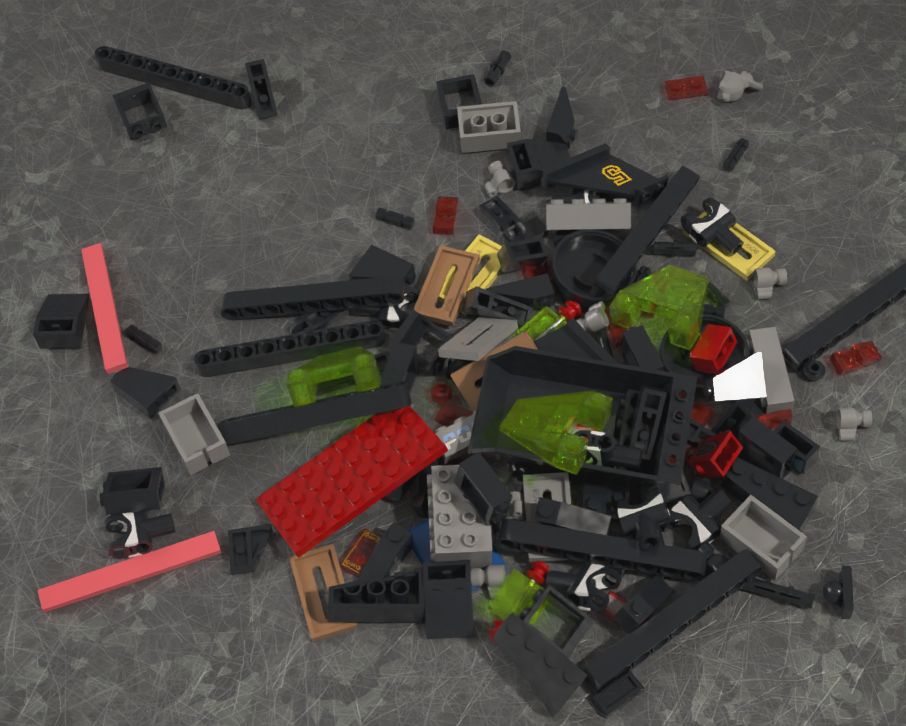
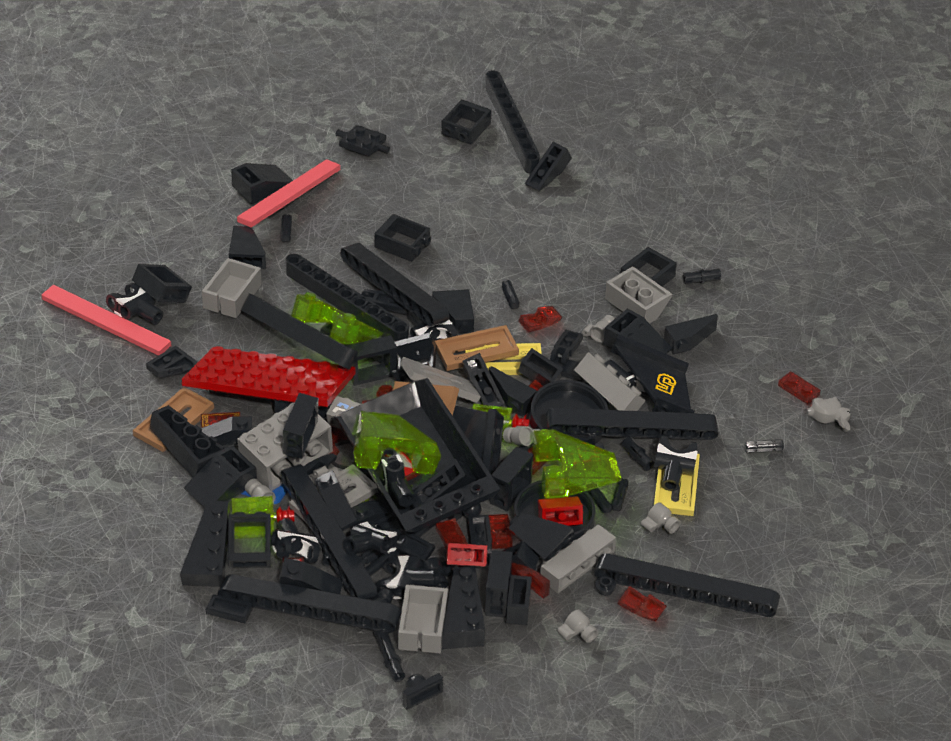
camera: 45 degrees right, 15 degrees down
none -> black plate [336,125,390,156]
none -> black window [374,214,431,262]

